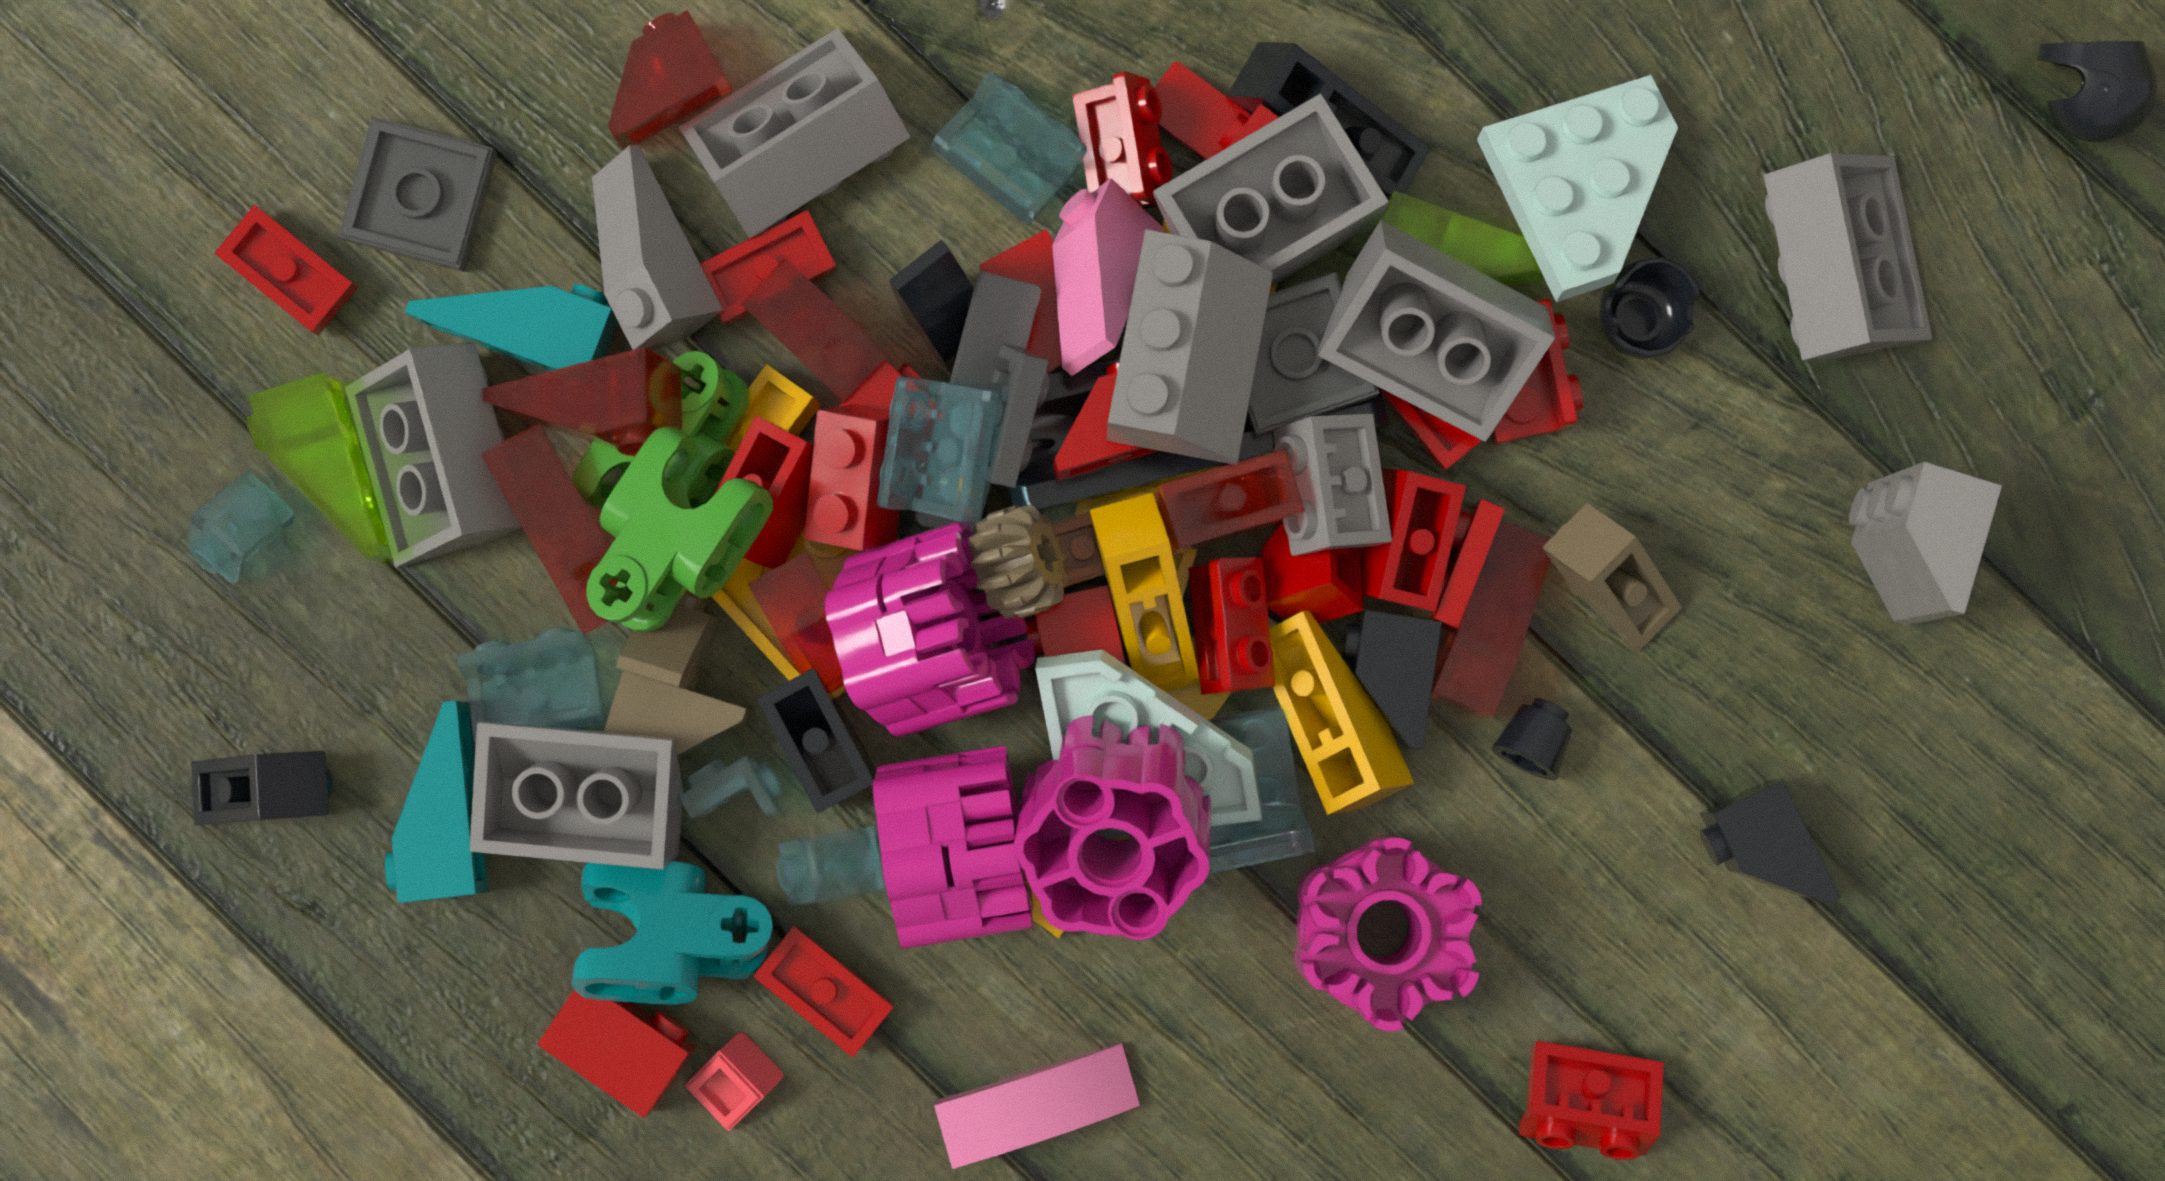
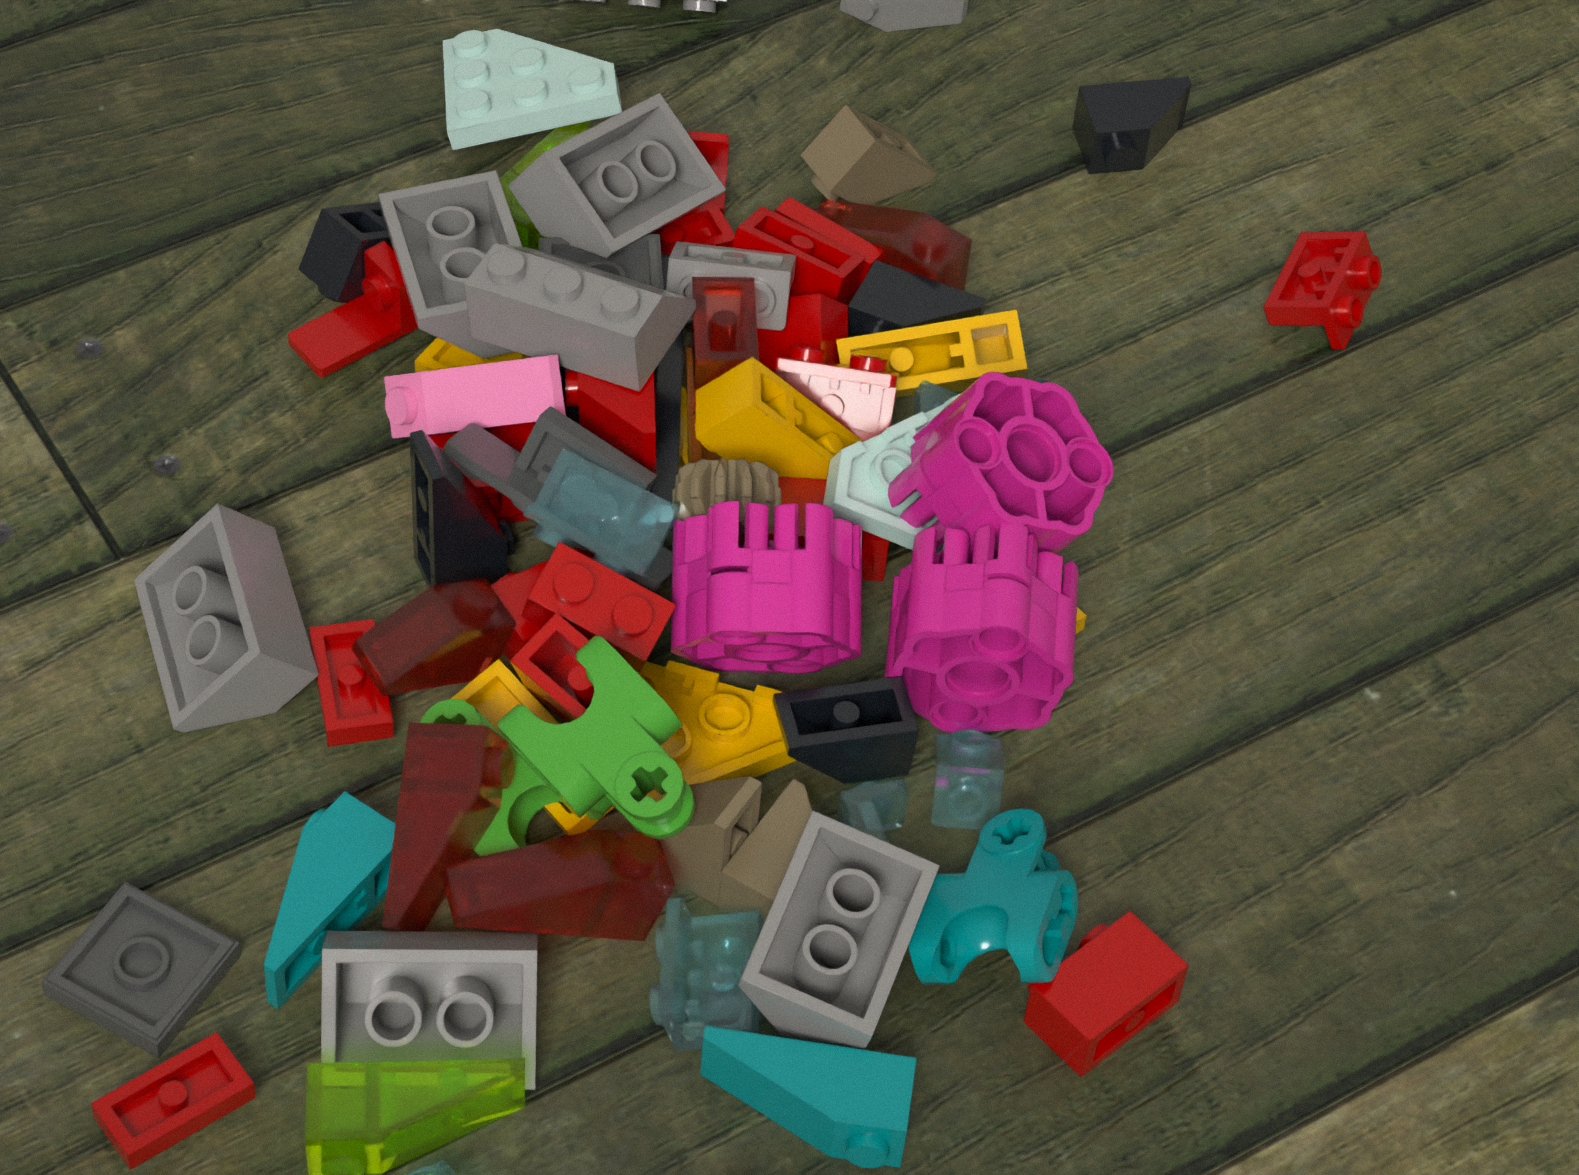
camera: 80 degrees left, 35 degrees down
light grey slope [592,144,723,351] -> none
clear red slope [608,10,733,150] -> none
coral slope [684,1032,784,1132] -> none
clear red slope [748,552,845,693] -> none
red plate [753,925,895,1058] -> none
clear light blue bracket [930,71,1087,226] -> none
bright pink slope [934,1043,1140,1169] -> none
bracket [1072,71,1173,210] -> none
dark pink piece [1294,835,1482,1032] -> none
black hat [1491,698,1572,781] -> none
black hair [1599,257,1700,360] -> none

